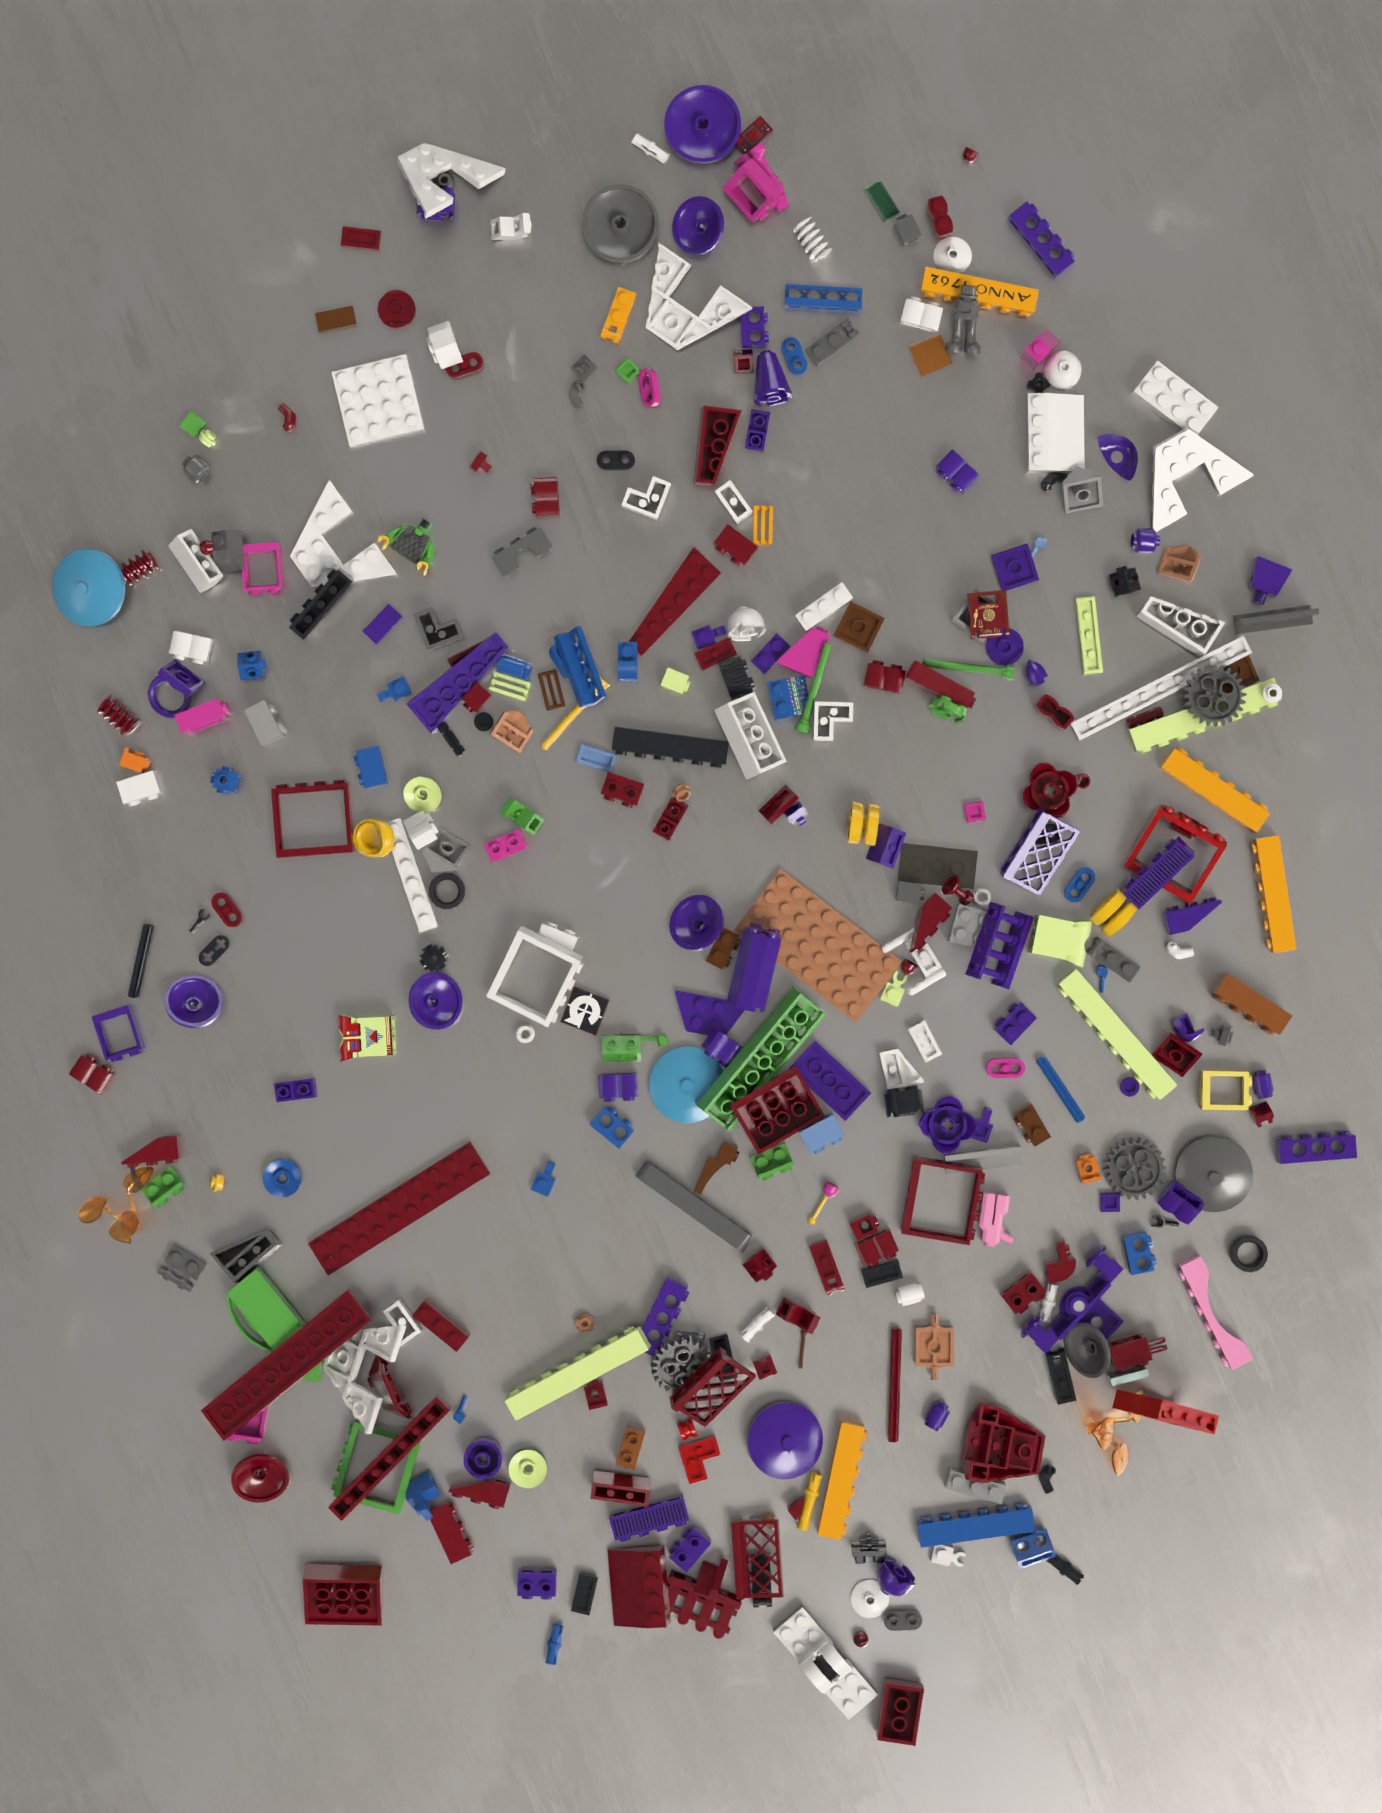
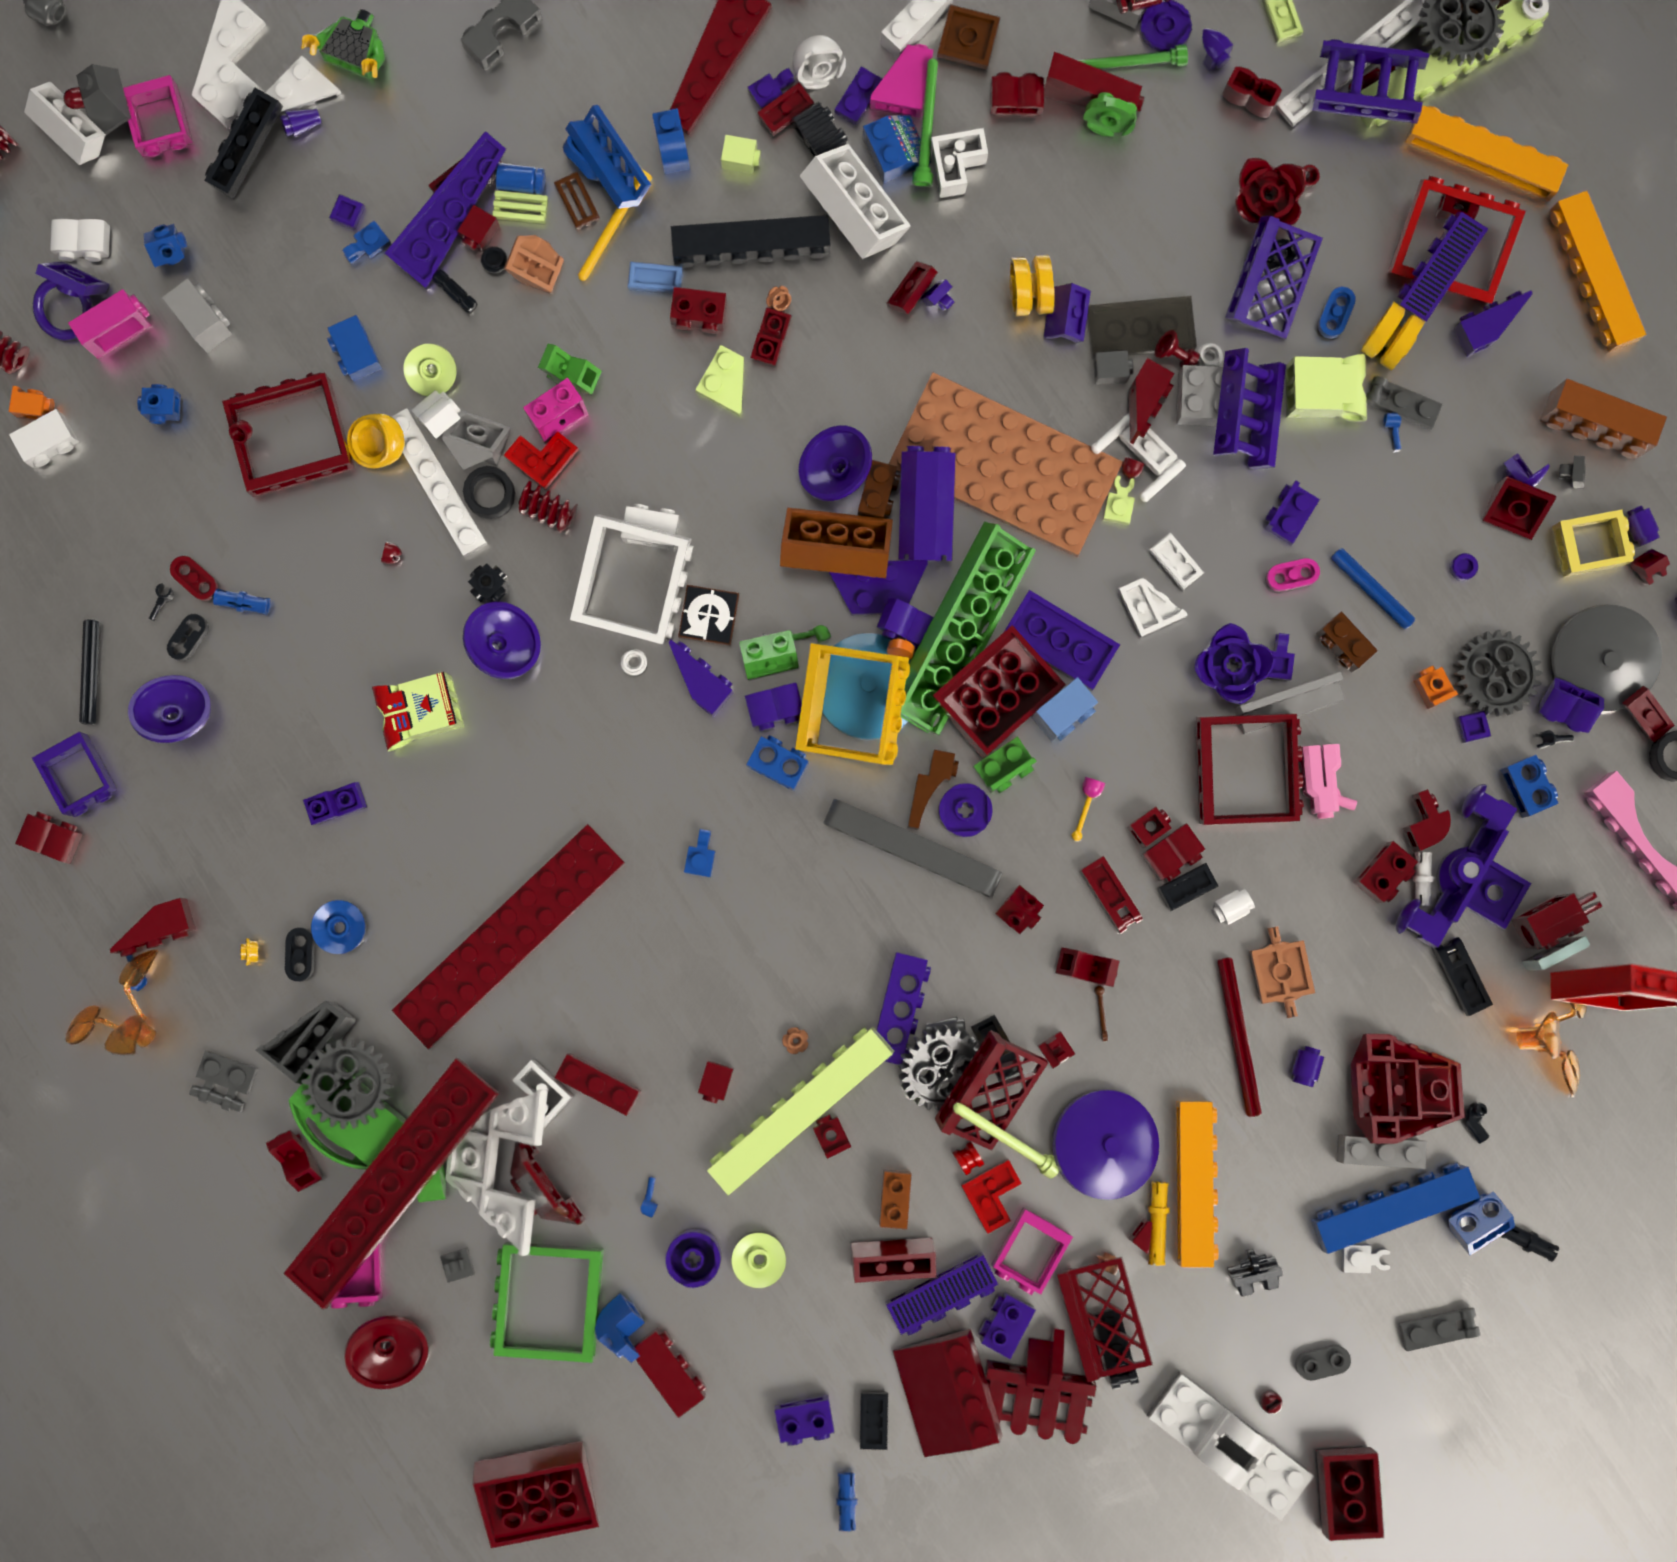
camera: 20 degrees left, 5 degrees down
bright green bracket [140,1165,185,1208] -> none
dark red brick [328,1394,452,1521] -> none
dark purple tile [363,604,403,645] -> none
dark grey brick [414,607,465,652] -> none
dark red slope [448,1477,511,1509] -> none
white pin [739,1306,775,1342] -> none
white dish [851,1579,889,1618] -> none
dark purple cylinder [877,1558,916,1596] -> none
black brick [883,1085,925,1118] -> none
dark pink tile [964,801,986,823] -> none
yellowish green brick [1057,969,1177,1100] -> none
dark grey dish [1064,1322,1111,1378] -> none
white arm [1166,941,1194,959] -> none
none -> blue pin [213,588,271,615]
none -> dark red hinge [229,420,253,444]
none -> dark red brick [266,1130,322,1192]
none -> dark purple cone [280,108,322,137]
none -> black plate [285,927,315,982]
none -> dark grey gear [301,1039,393,1129]
none -> dark purple tile [329,194,365,230]
none -> dark red hinge [381,542,402,564]
none -> dark grey tile [440,1247,475,1283]
none -> red plate [504,431,579,490]
none -> dark red piece [518,481,578,533]
none -> dark purple slope [669,640,734,718]
none -> yellowish green wing [695,345,744,416]
none -> dark red brick [698,1061,734,1104]
none -> dark orange brick [780,507,893,578]
none -> yellow window [795,643,910,765]
none -> orange tile [887,639,915,660]
none -> dark purple plate [939,783,993,837]
none -> yellowish green piece [953,1103,1059,1179]
none -> dark pink window [992,1207,1073,1295]
none -> dark purple fence [1312,39,1430,124]
none -> dark grey plate [1399,1307,1481,1352]
none -> dark red plate [1623,686,1675,742]

